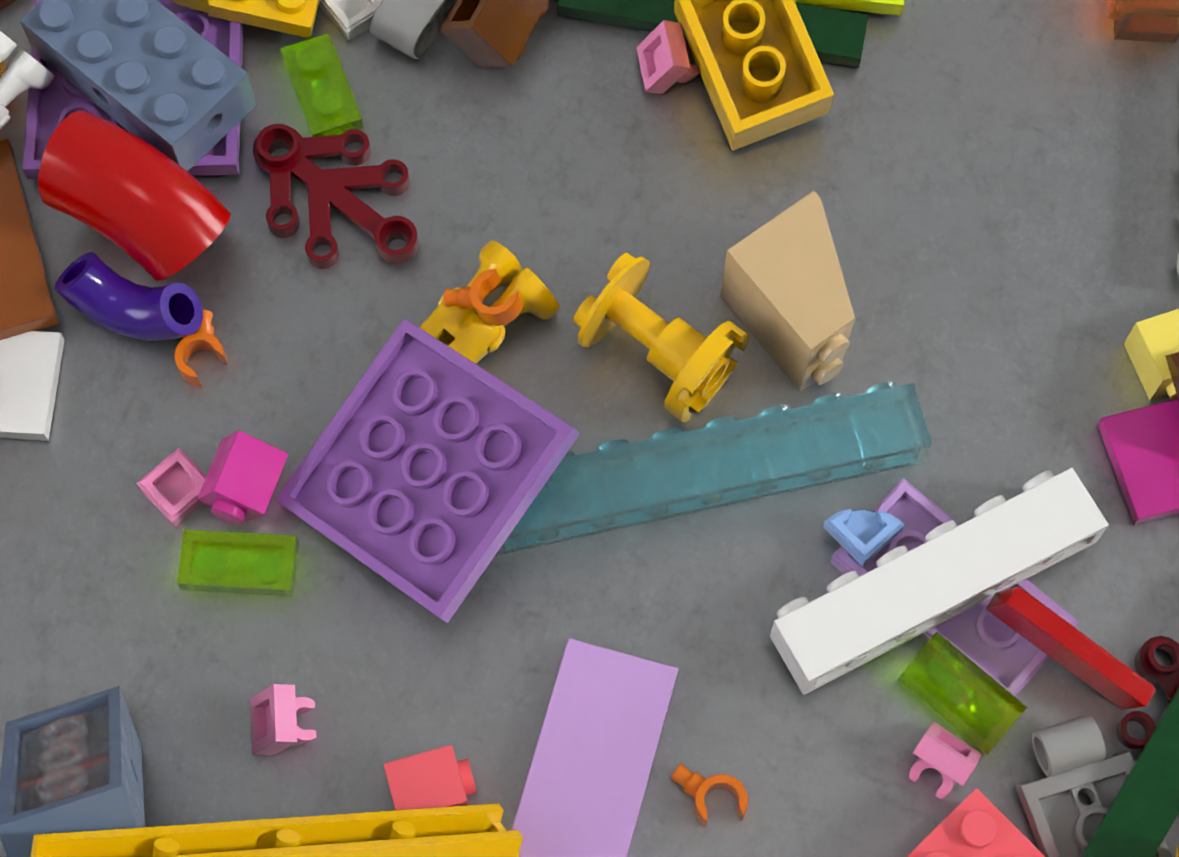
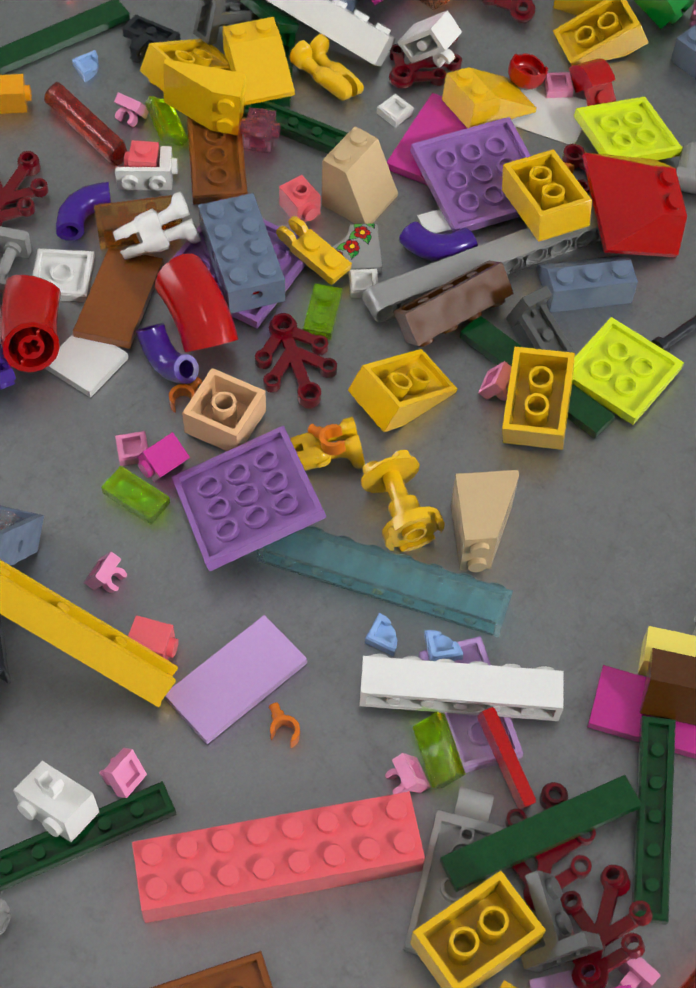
camera: 30 degrees right, 10 degrees down
none -> light nougat brick [182,368,266,451]
none -> yellow slope [348,349,458,432]
none -> light blue tile [365,613,397,657]

